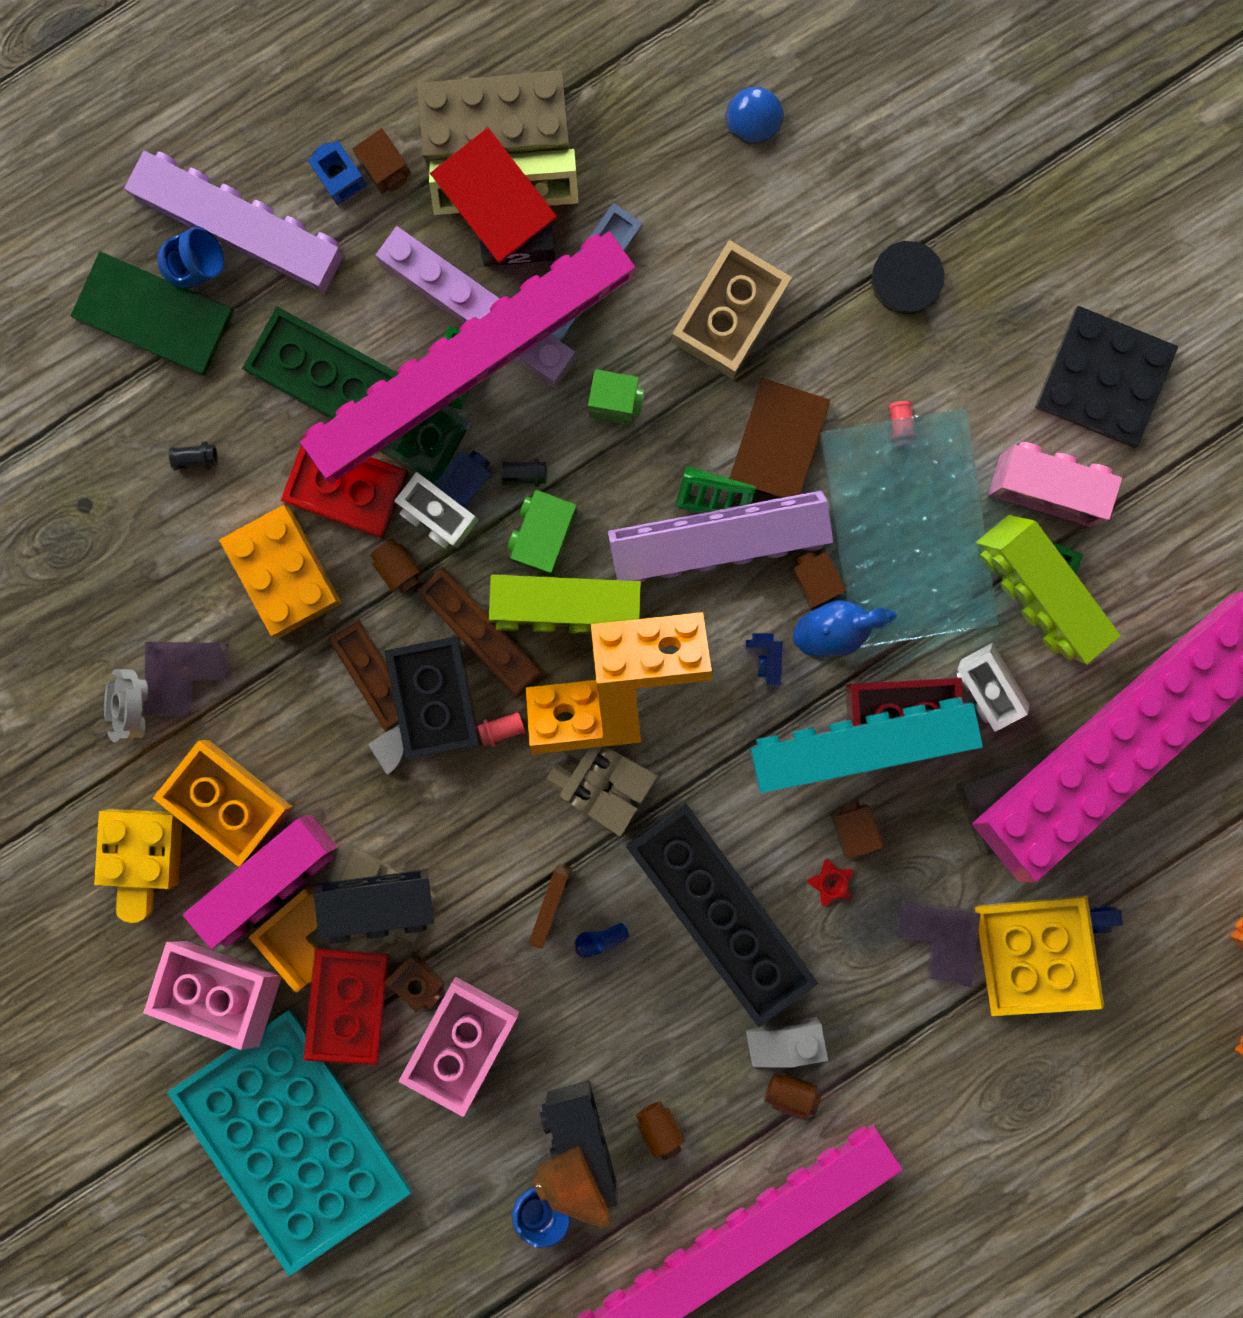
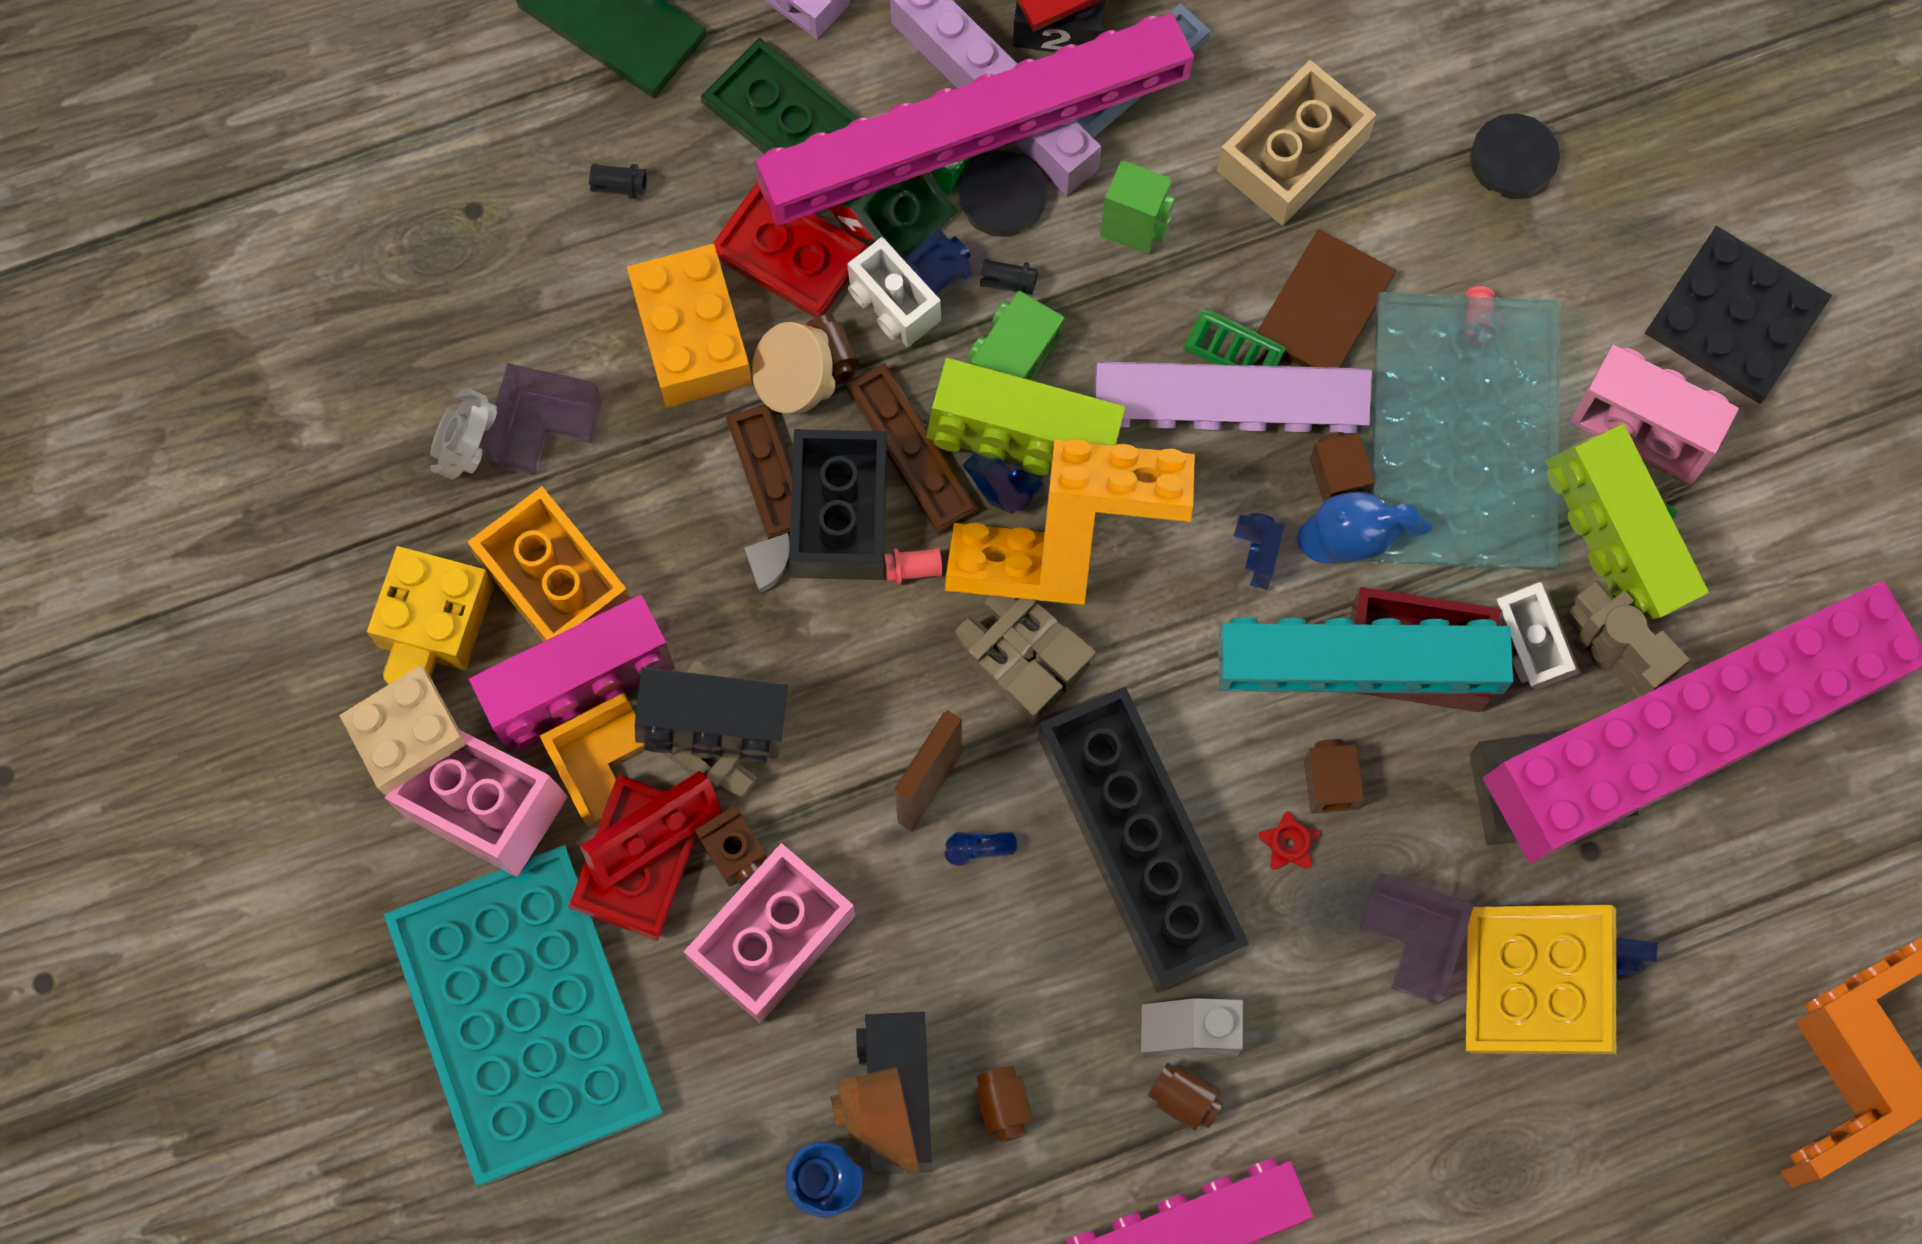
camera: 10 degrees right, 15 degrees down
none -> tan plate [339,665,467,795]
none -> red plate [580,771,722,890]
none -> tan tile [752,322,835,414]
none -> black tile [959,150,1047,237]
none -> clear blue bracket [962,453,1043,514]
none -> dark tan hips [1565,580,1690,704]

